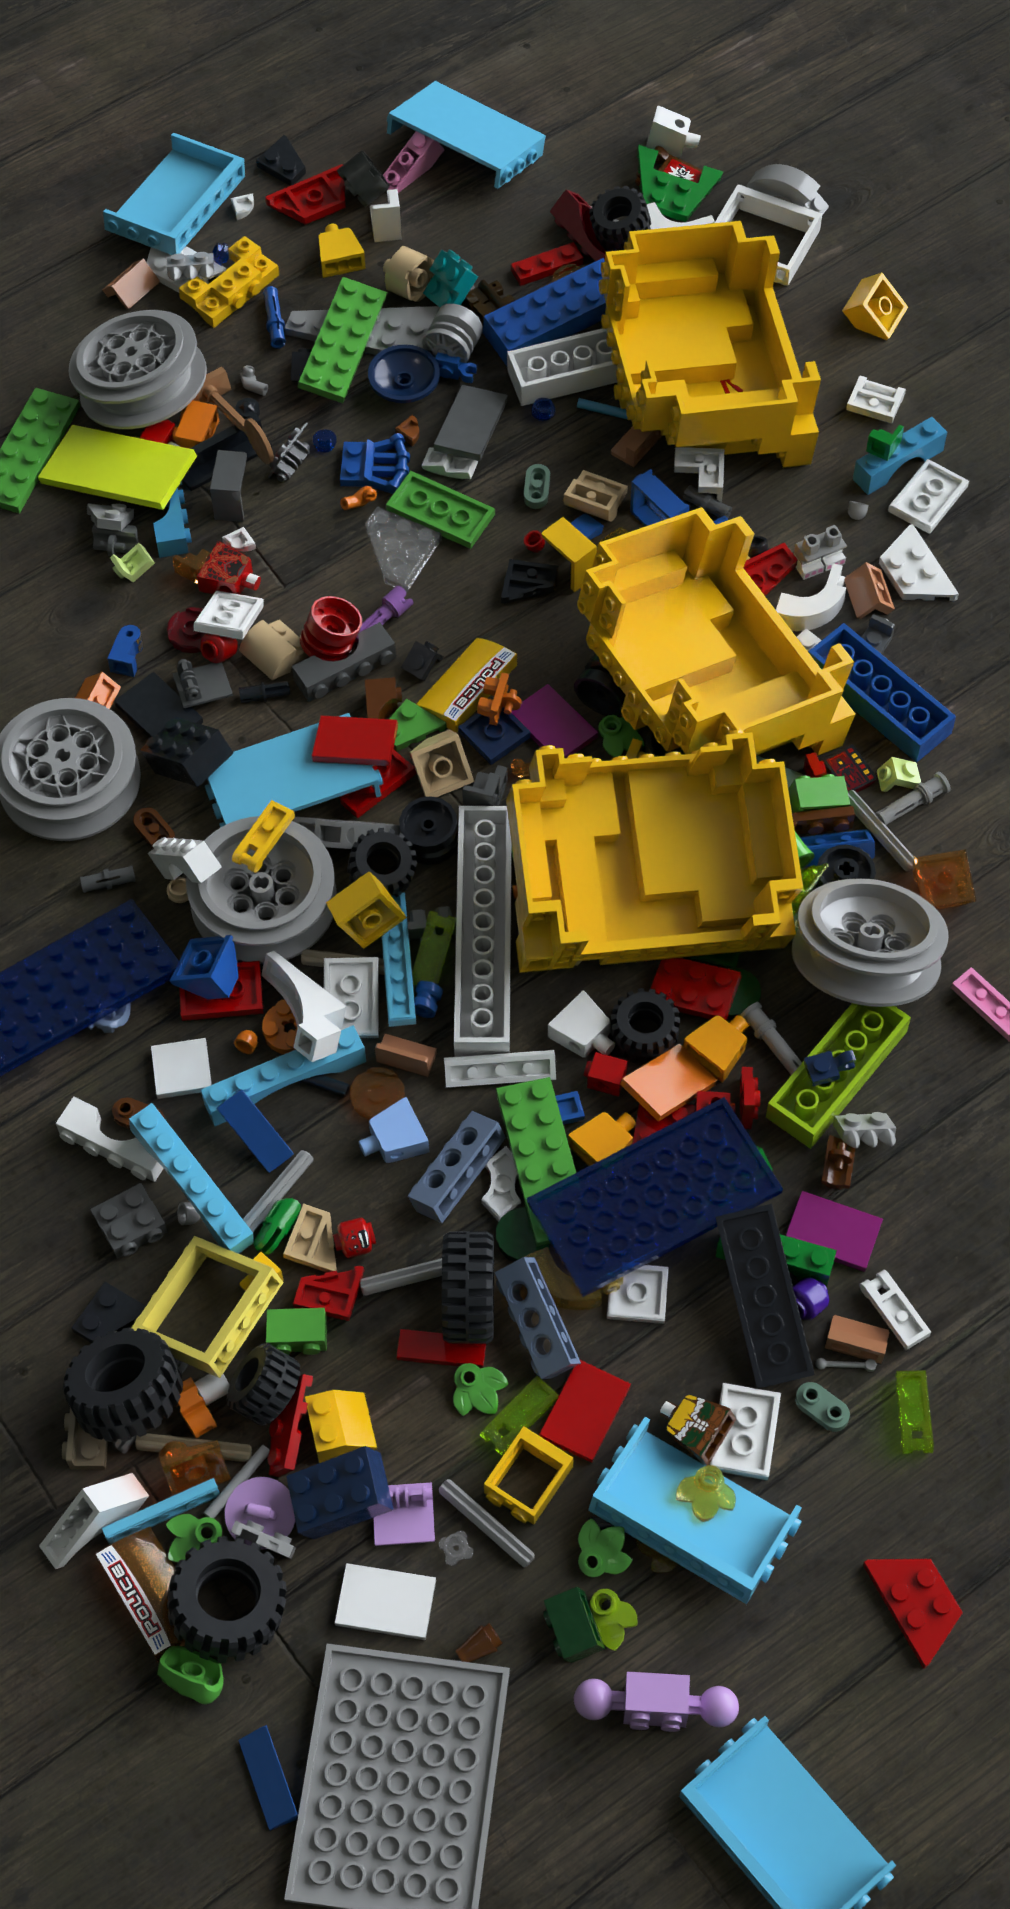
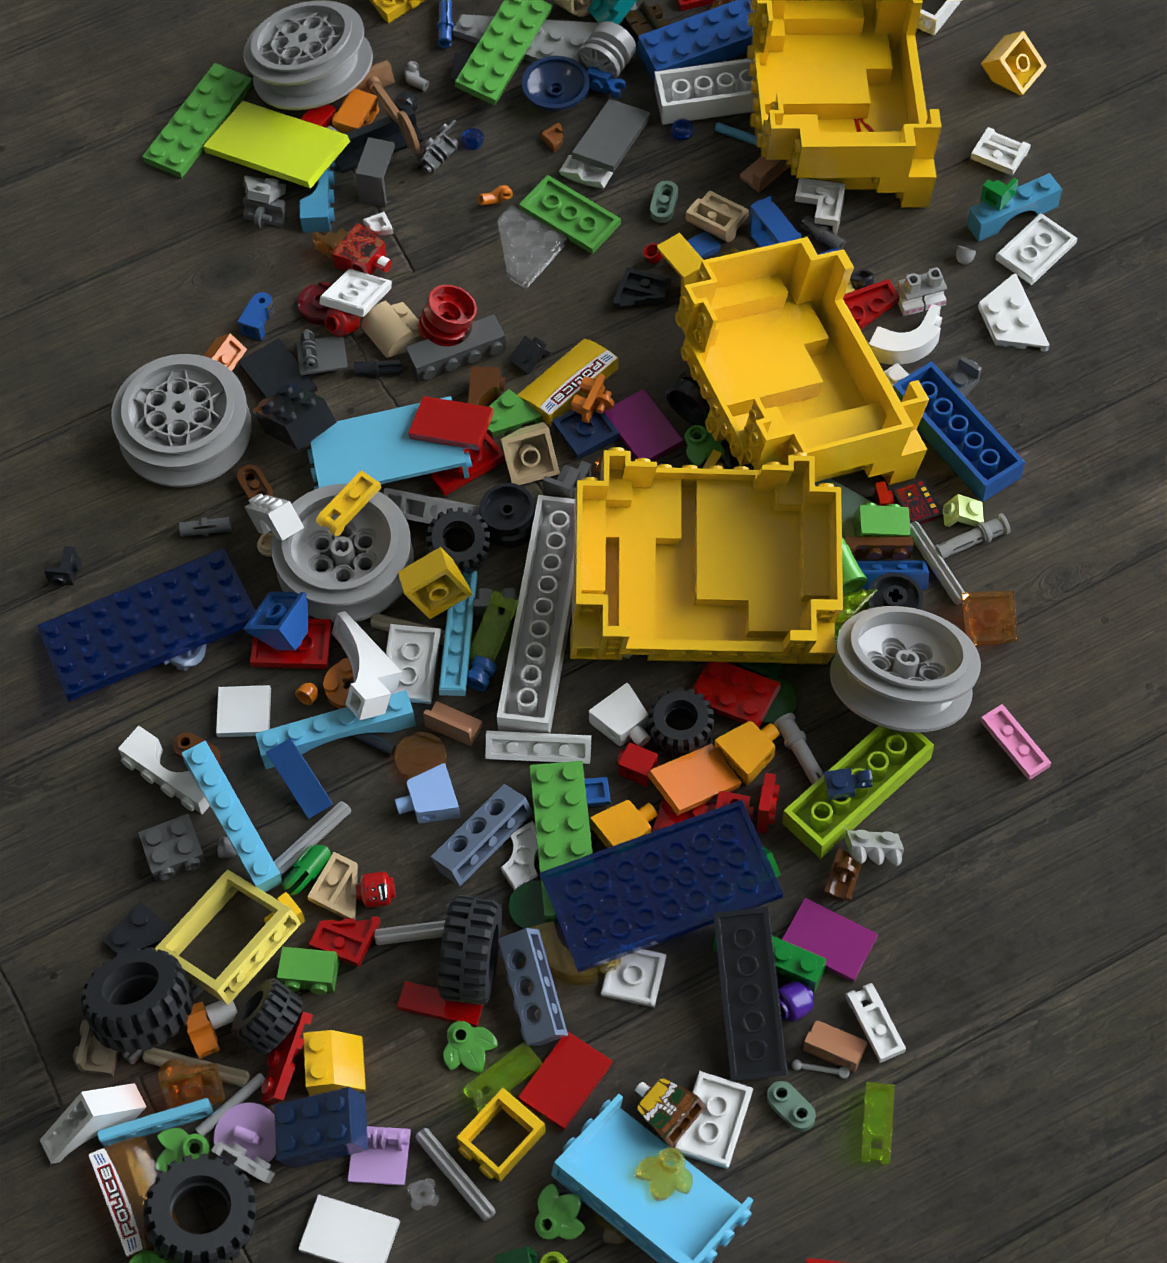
camera: 10 degrees right, 0 degrees up
yellowish green bracket [110,543,155,582] -> none
blue plate [340,433,410,494] -> none
medium lavender piece [355,585,413,644] -> none
nougat panel [845,562,895,619] -> none

